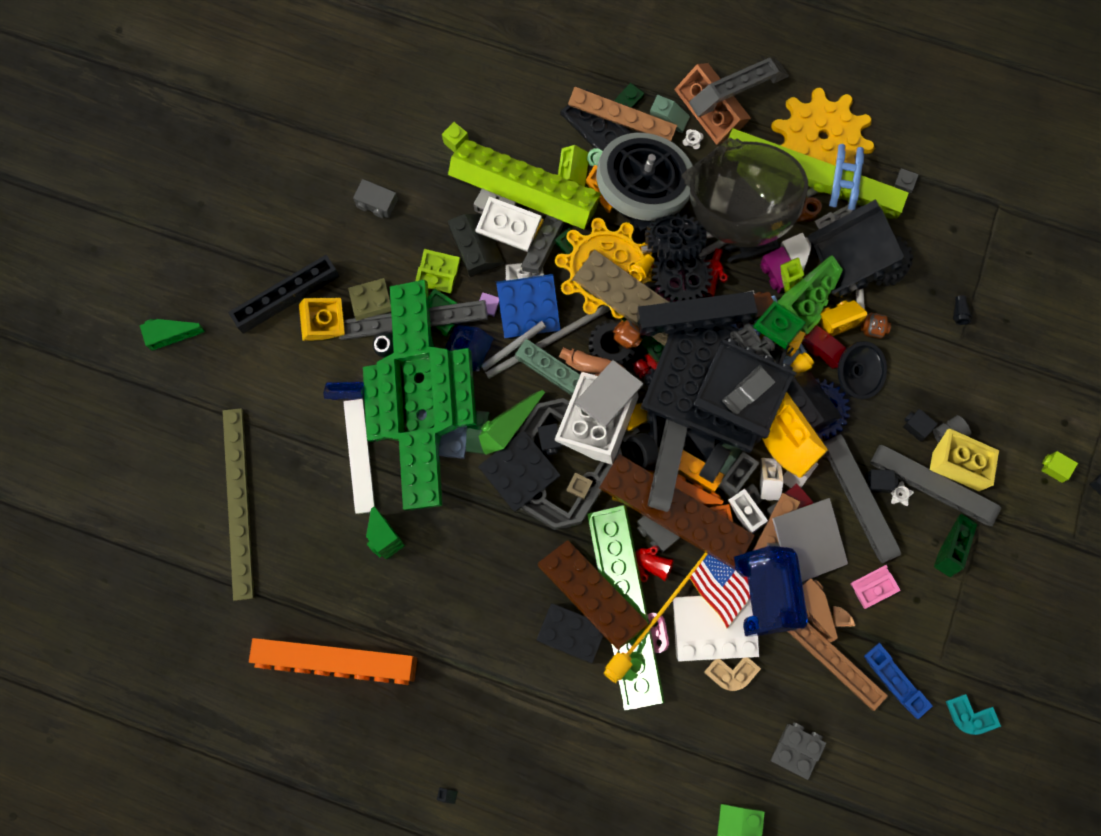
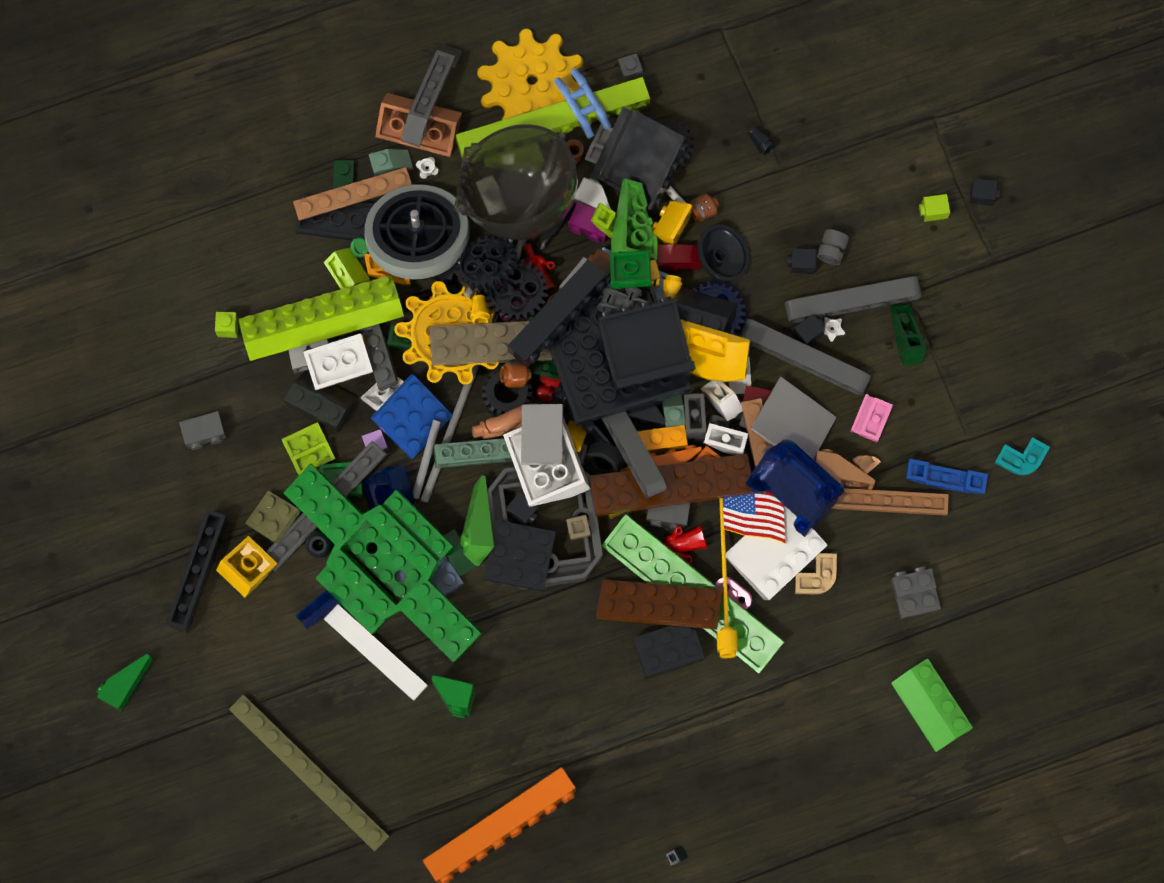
camera: 45 degrees left, 0 degrees up
black tyre [699,444,731,483] -> none
dark grey piece [722,365,775,415] -> none
light yellow slope [930,429,999,491] -> none

